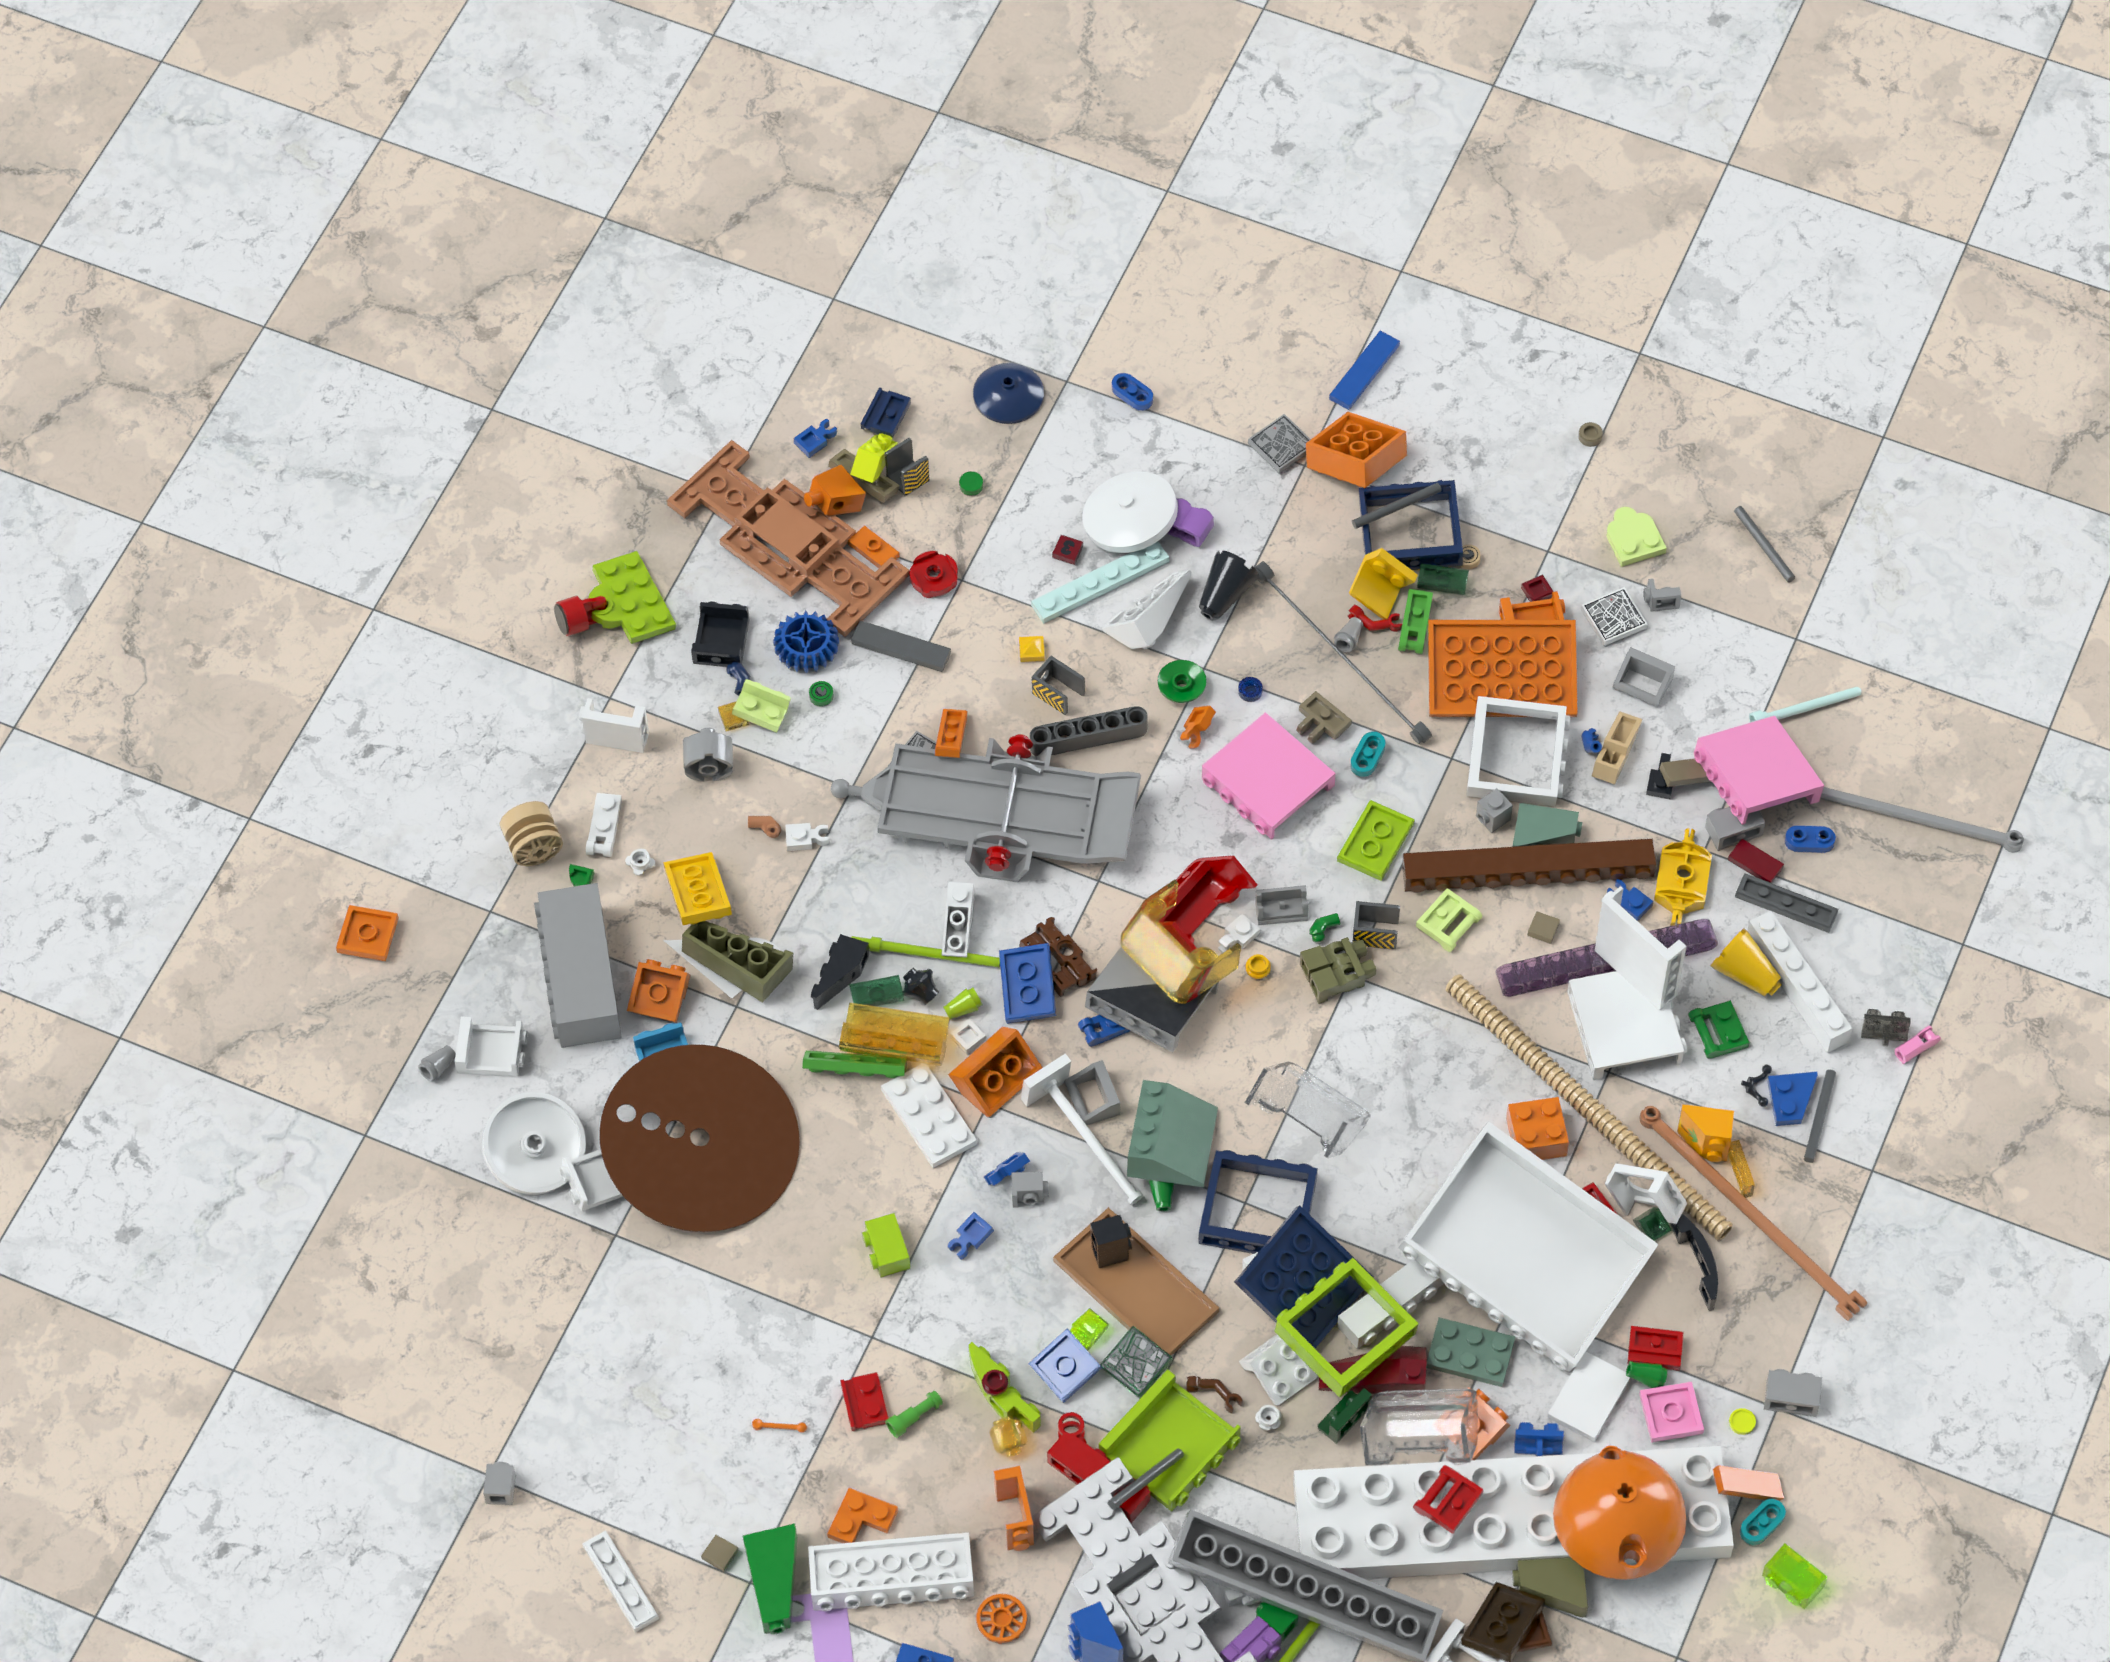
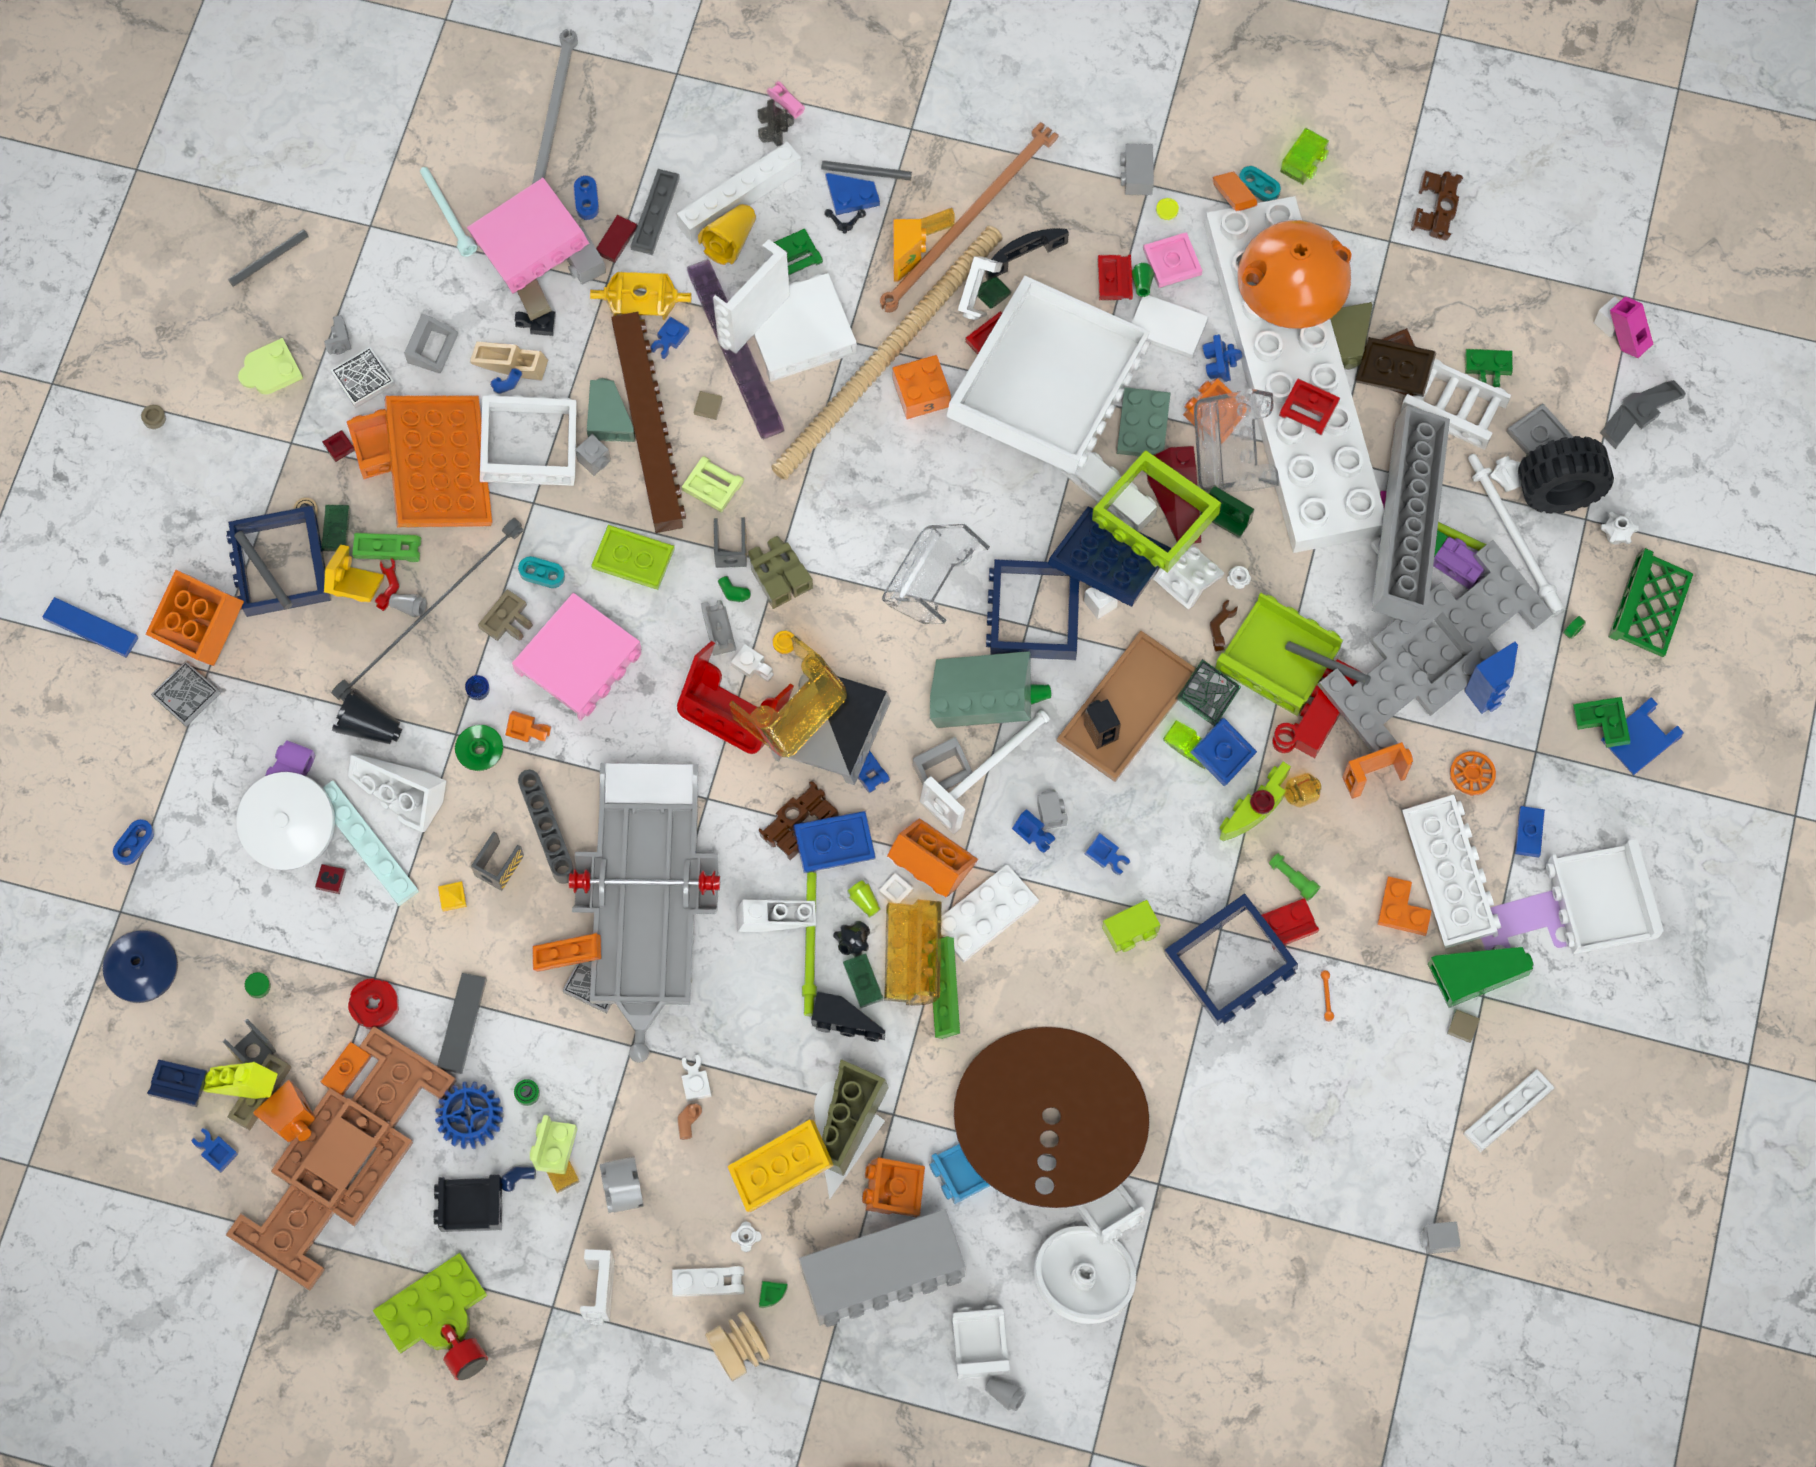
camera: 100 degrees left, 10 degrees up
none -> dark blue window [1165,893,1298,1026]

